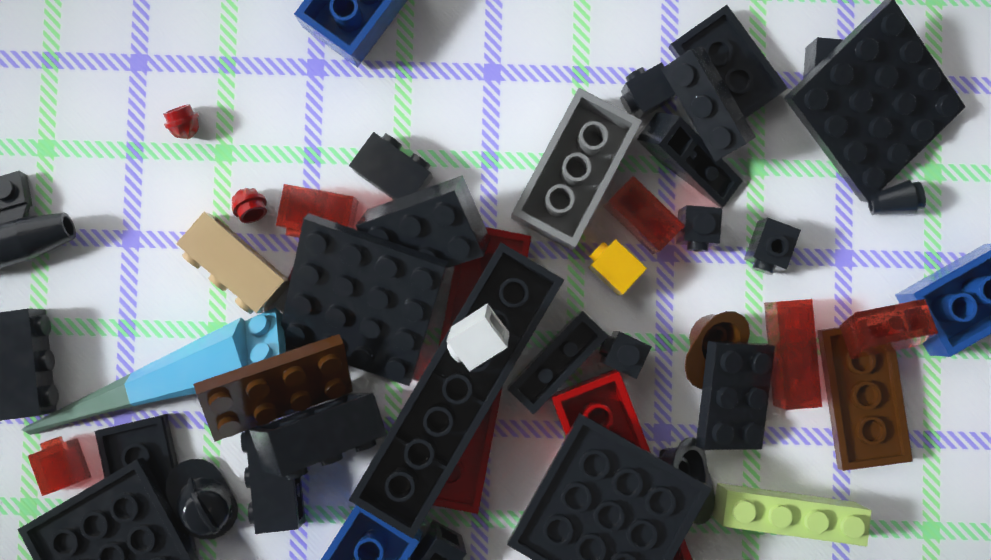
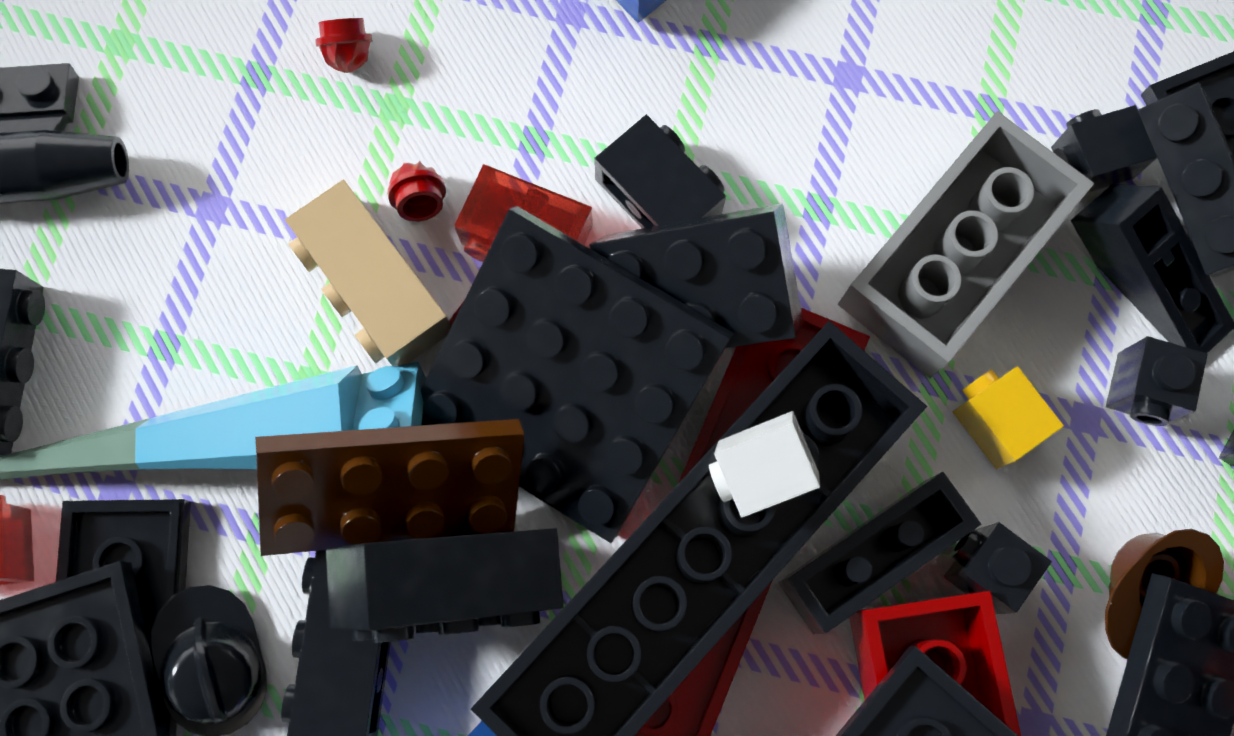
camera: 15 degrees right, 10 degrees down
clear red brick [603,176,685,255] -> none

